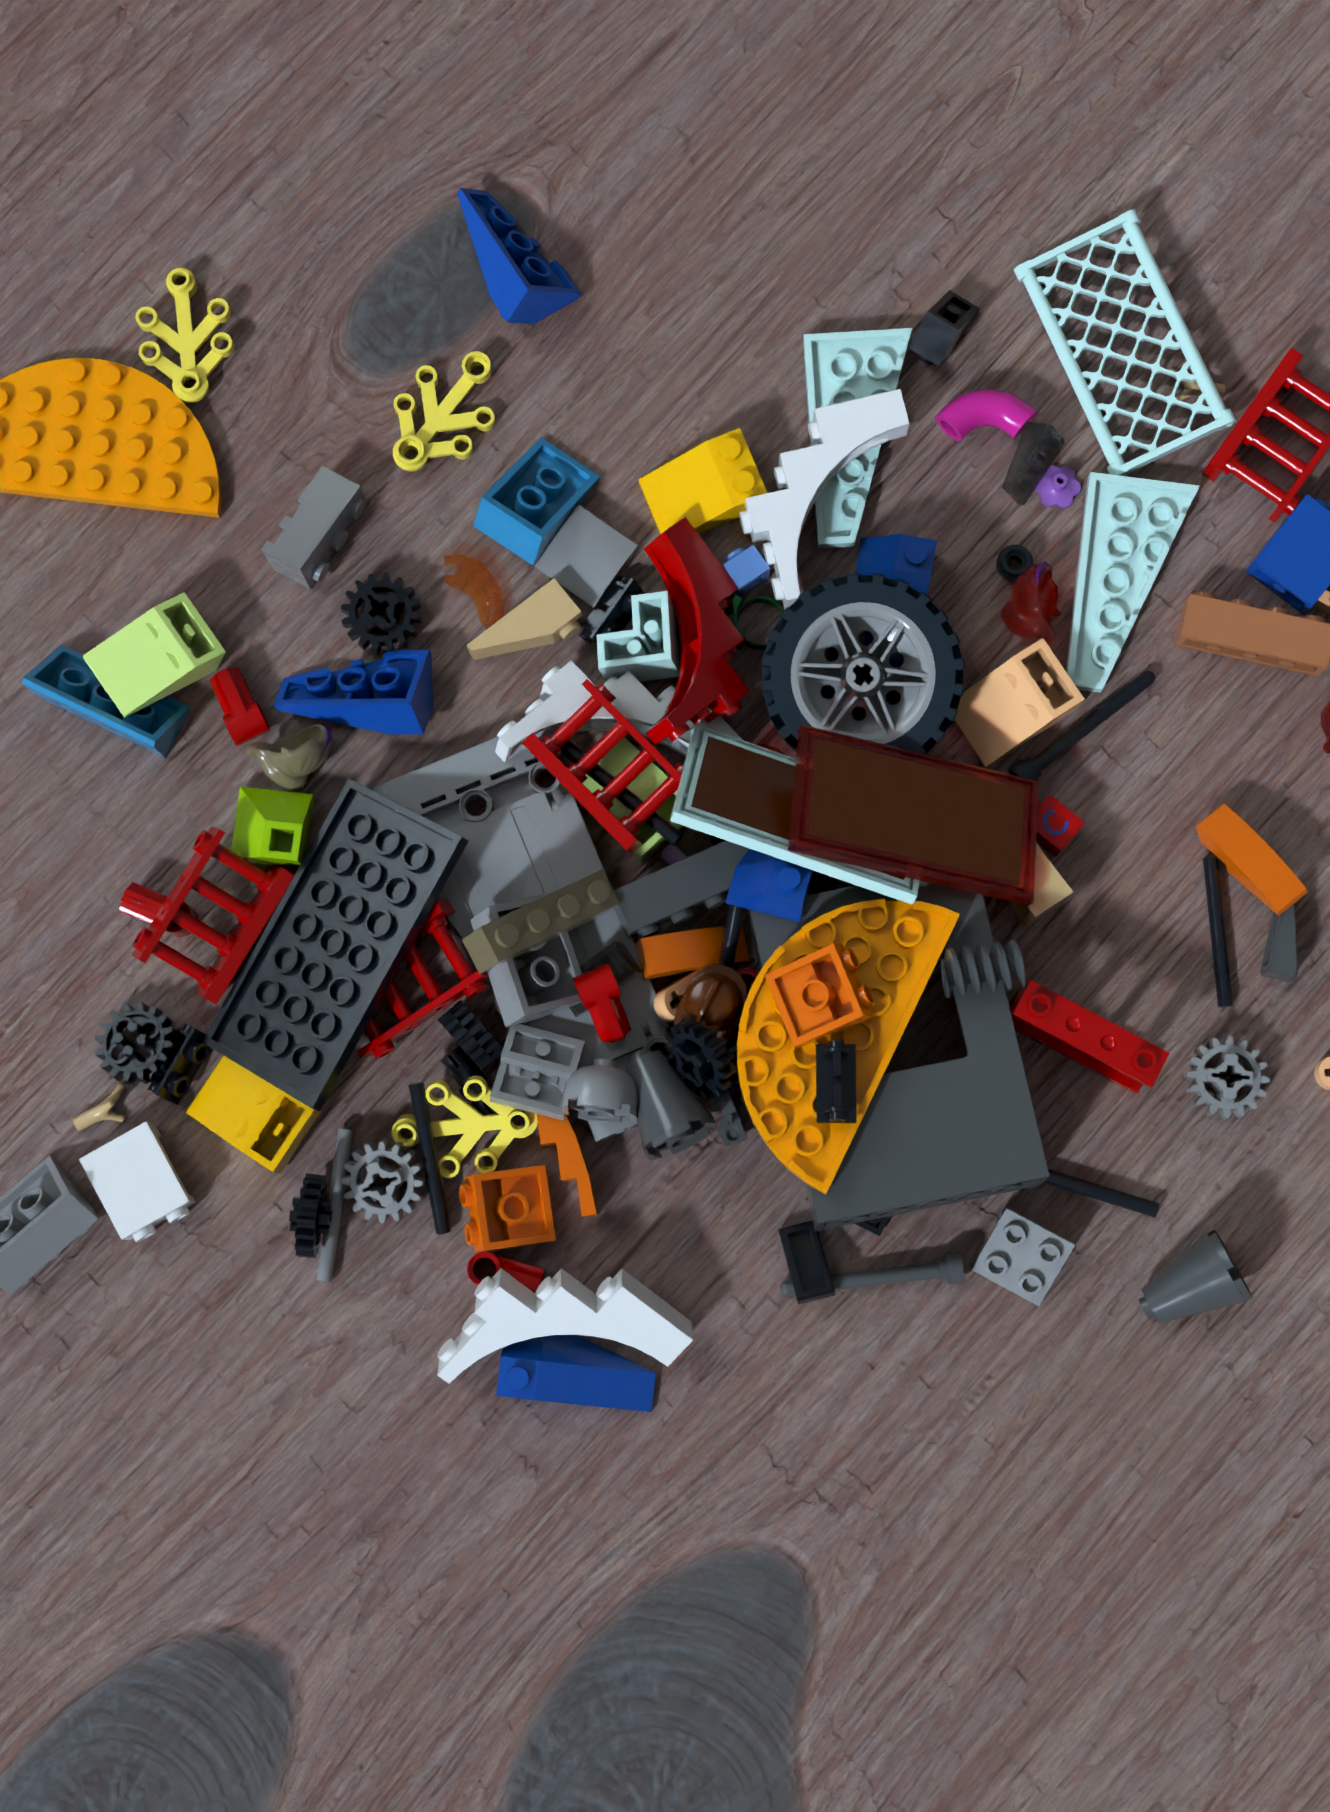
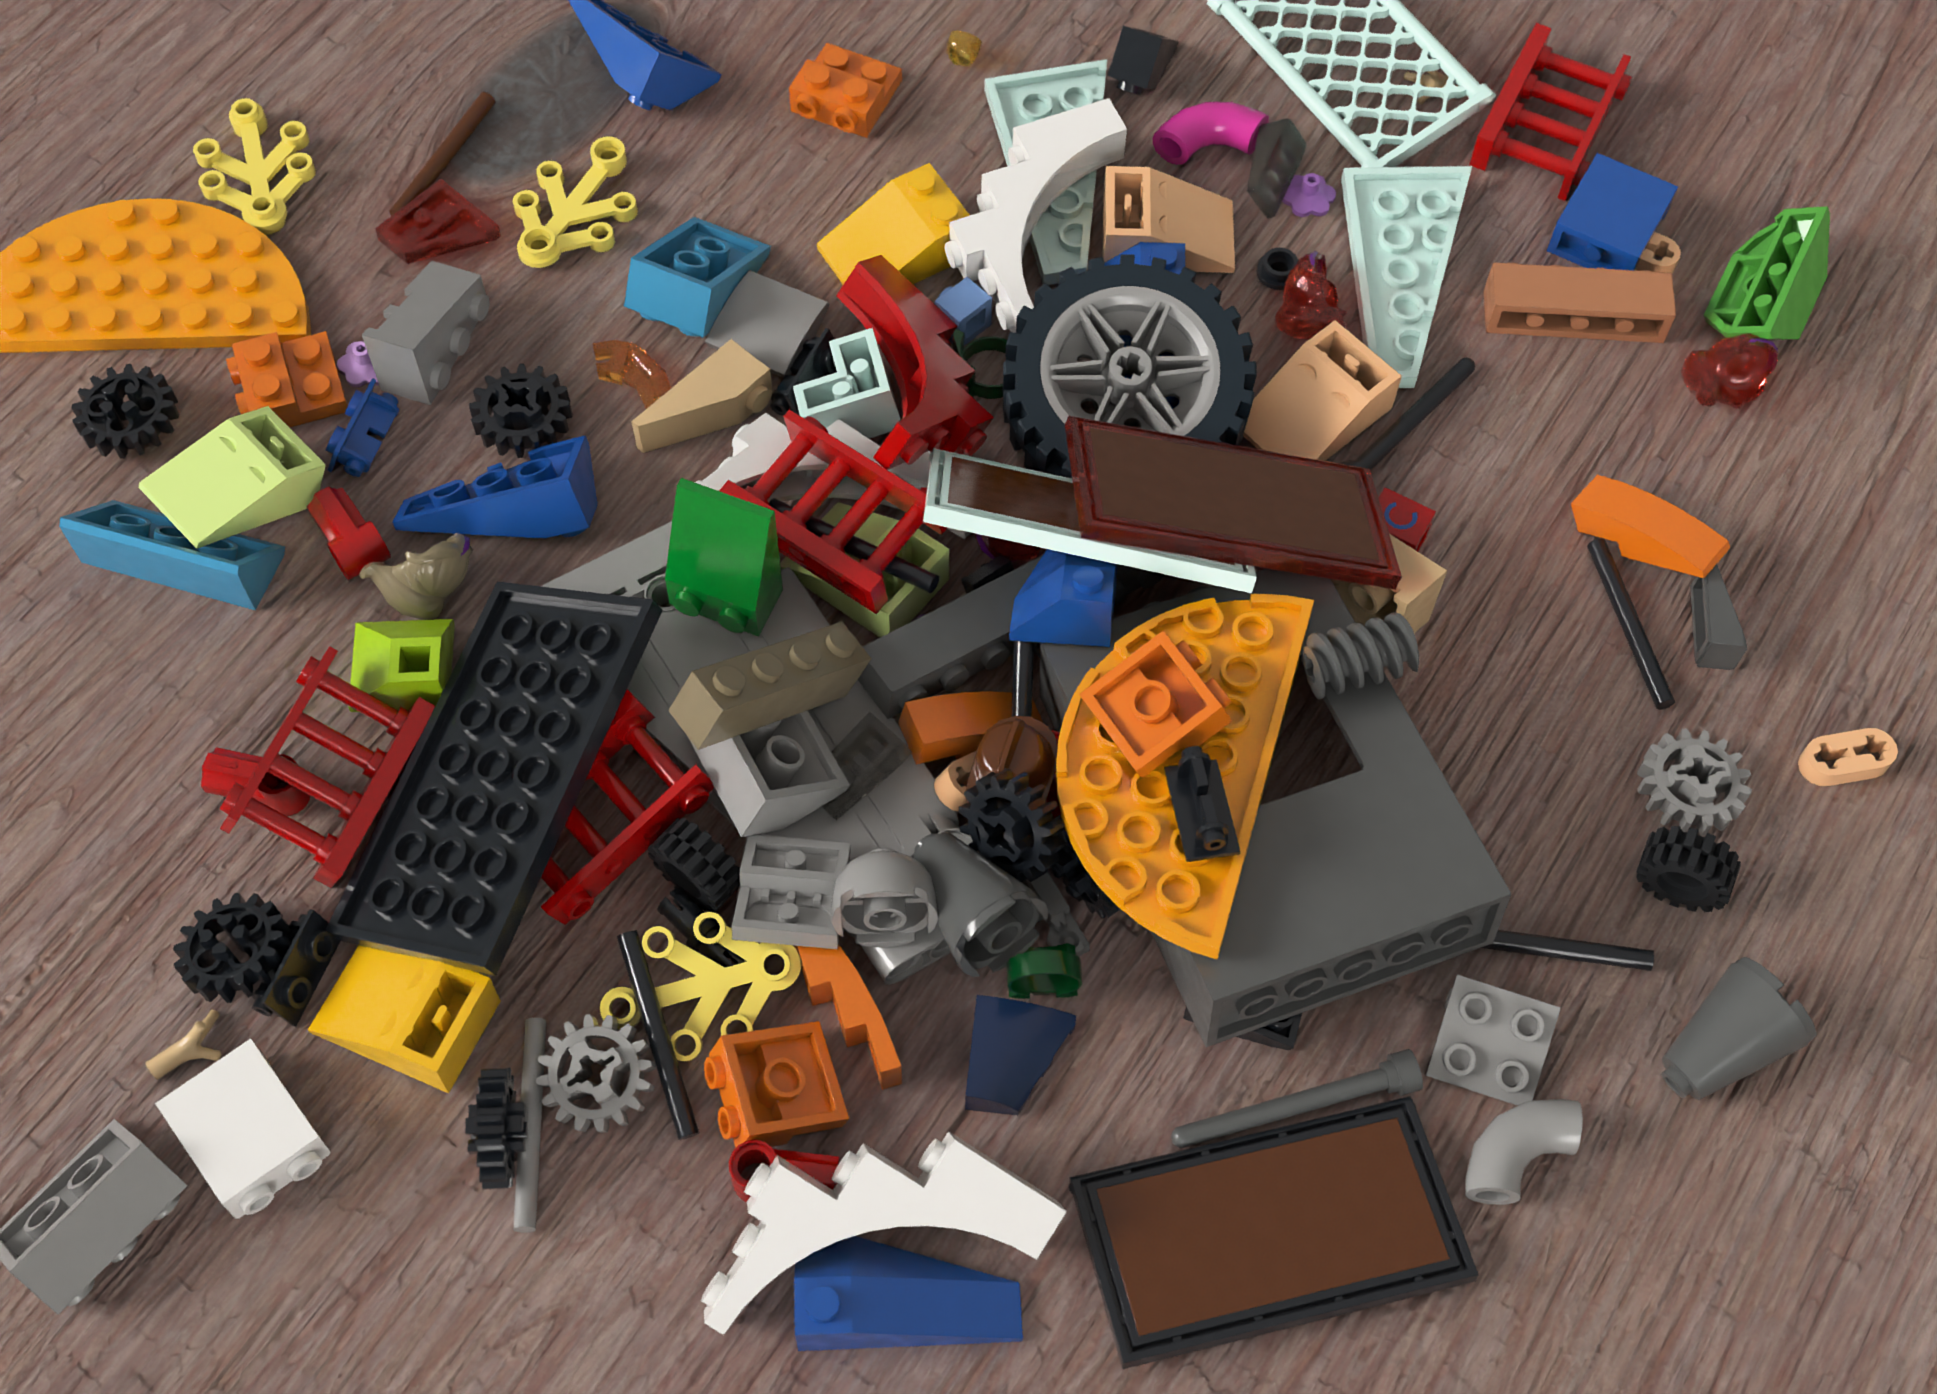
camera: 15 degrees left, 20 degrees down
red piece [572,963,631,1043] -> none
black tile [778,1220,835,1305] -> none
red fence [1010,980,1170,1094] -> none
none -> black gear [71,364,180,459]
none -> orange plate [226,331,348,428]
none -> blue hinge [325,378,399,477]
none -> lavender plant [337,341,379,387]
none -> clear red wing [375,179,501,264]
none -> reddish brown bar [389,92,496,222]
none -> green slope [665,478,783,637]
none -> orange plate [789,42,902,138]
none -> clear yellow hinge [946,31,982,66]
none -> dark blue slope [965,995,1076,1115]
none -> dark green piece [1006,943,1082,999]
none -> reddish brown door [1068,1096,1479,1370]
none -> light nougat slope [1103,166,1235,273]
none -> light grey cylinder [1465,1099,1582,1205]
none -> black tyre [1636,826,1741,912]

